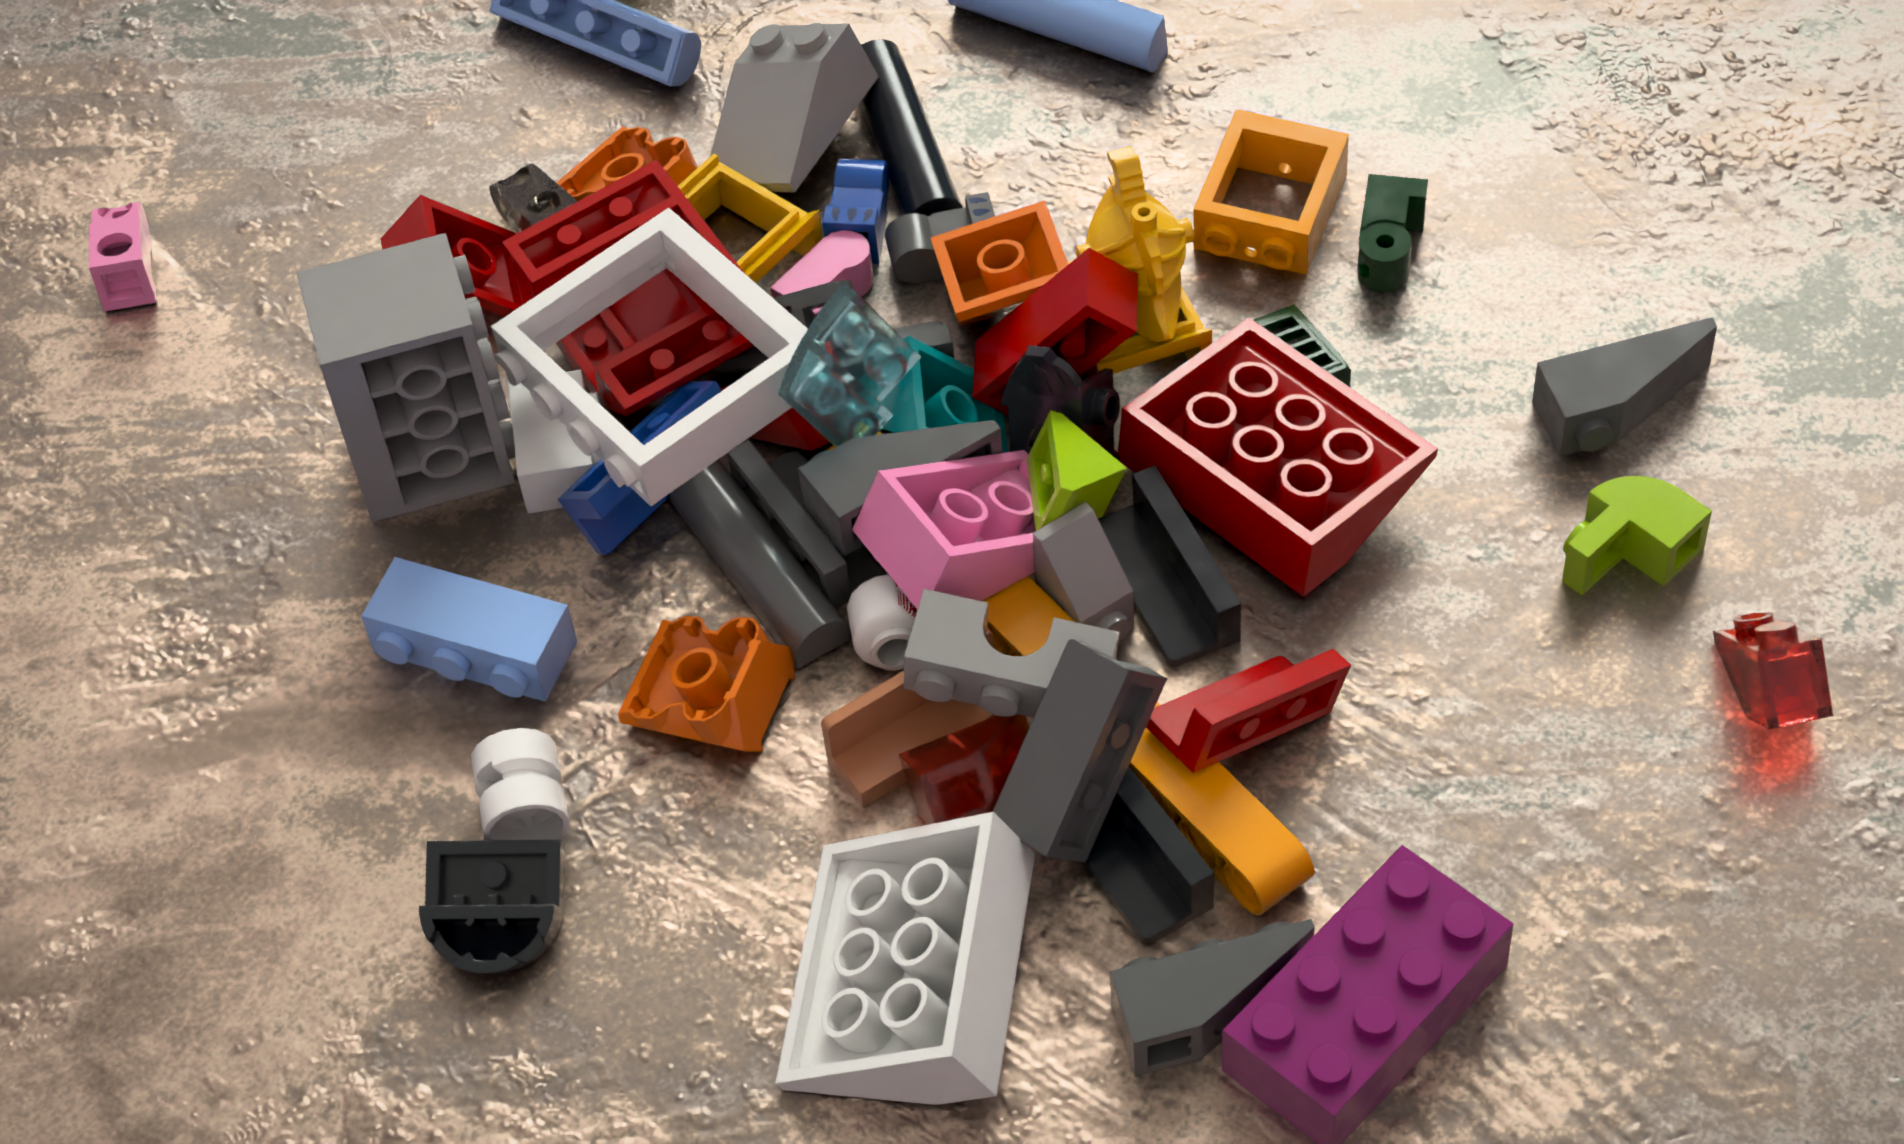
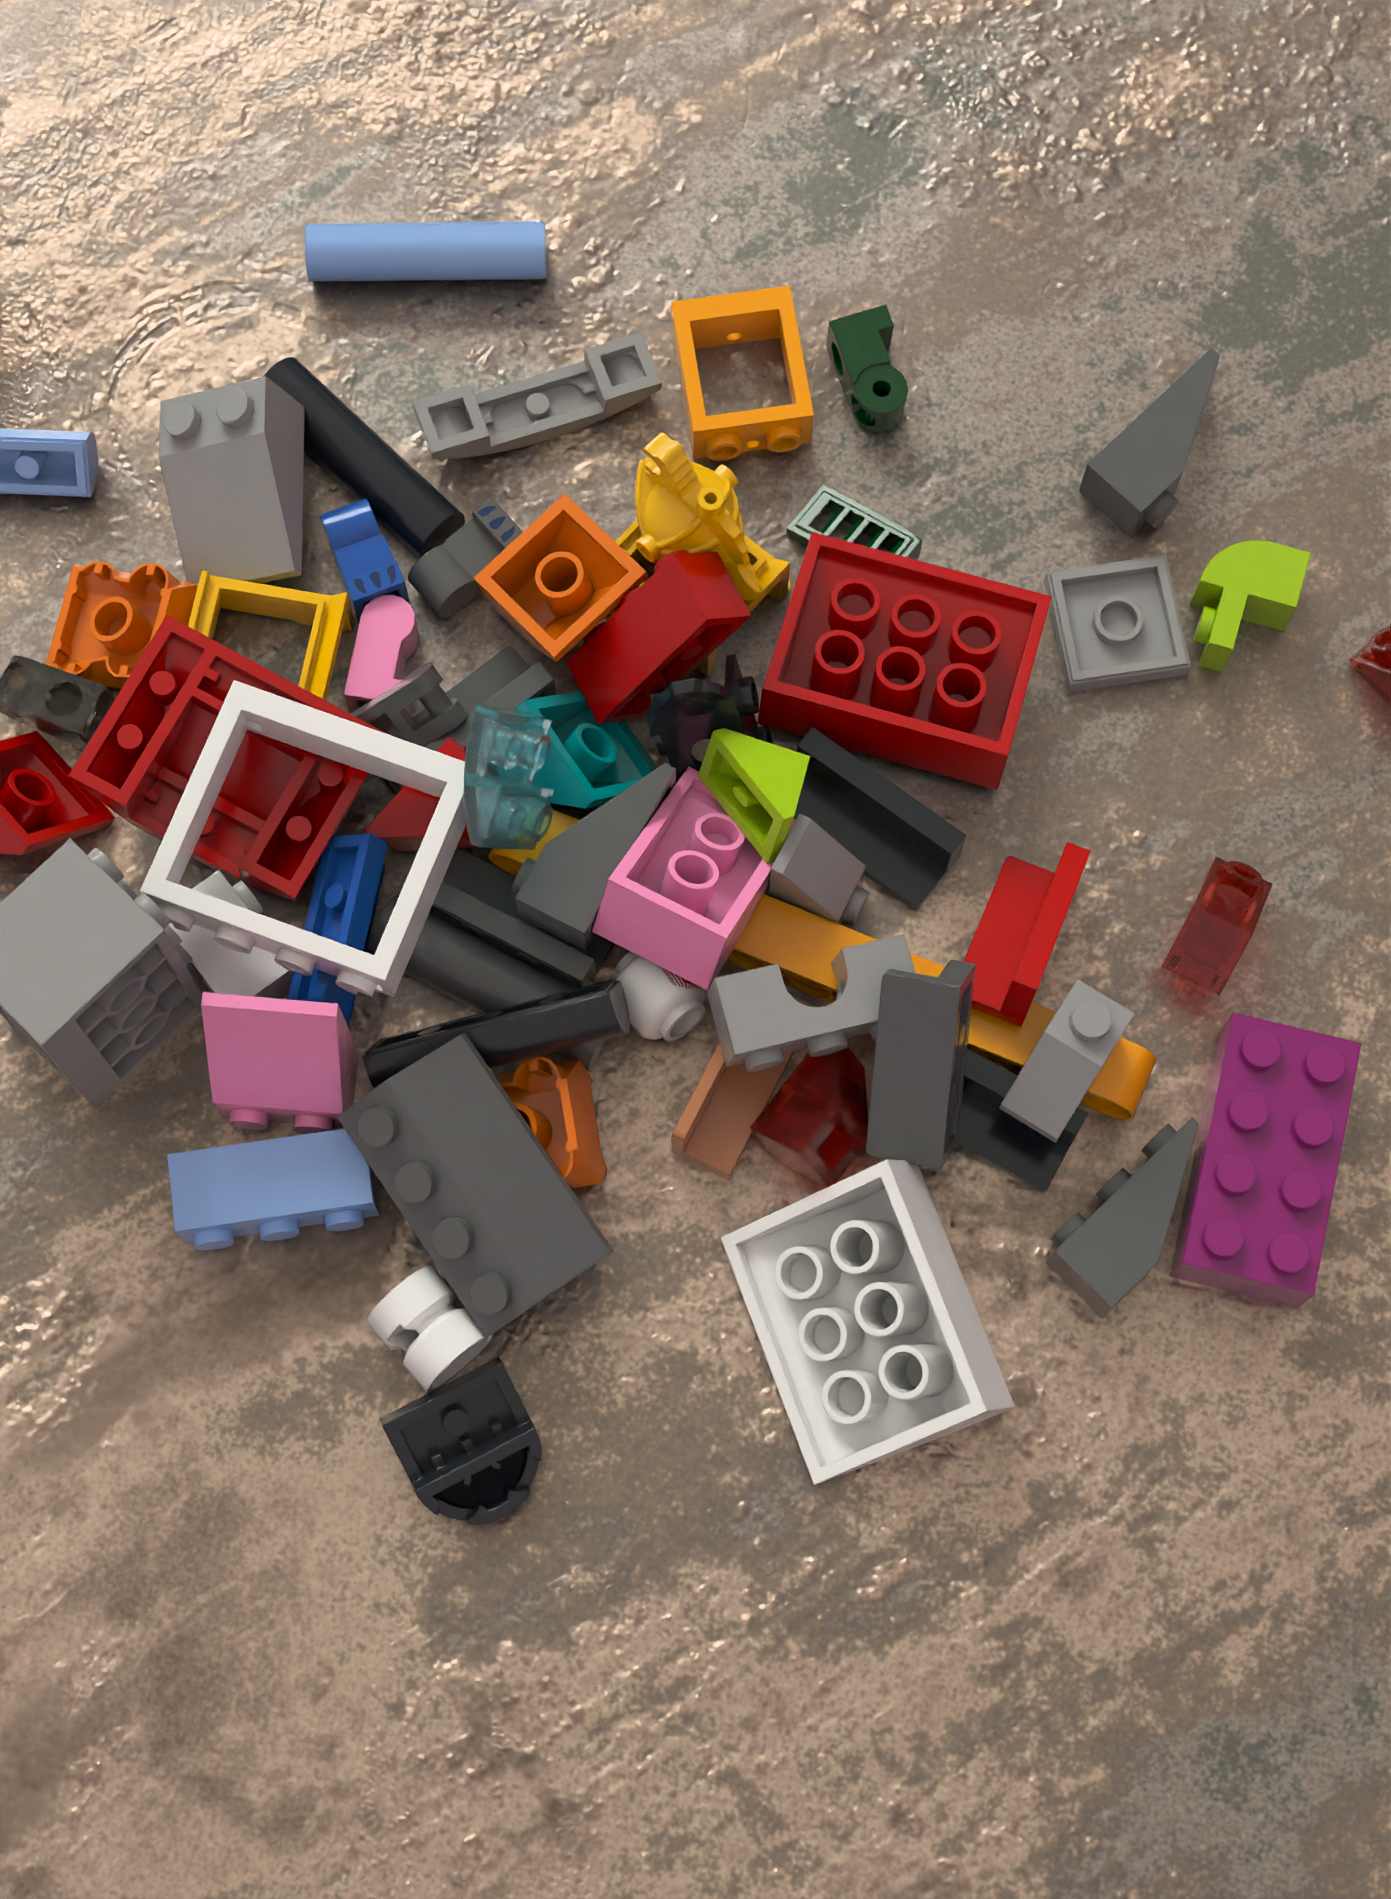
camera: 35 degrees left, 20 degrees up
none -> bright pink slope [201,992,359,1134]
none -> dark grey slope [337,1033,614,1338]
none -> black brick [362,978,630,1089]
none -> light grey slope [412,332,662,459]
none -> light grey slope [999,979,1135,1143]
none -> light grey tile [1044,555,1191,693]
none -> clear red slope [1162,856,1273,996]

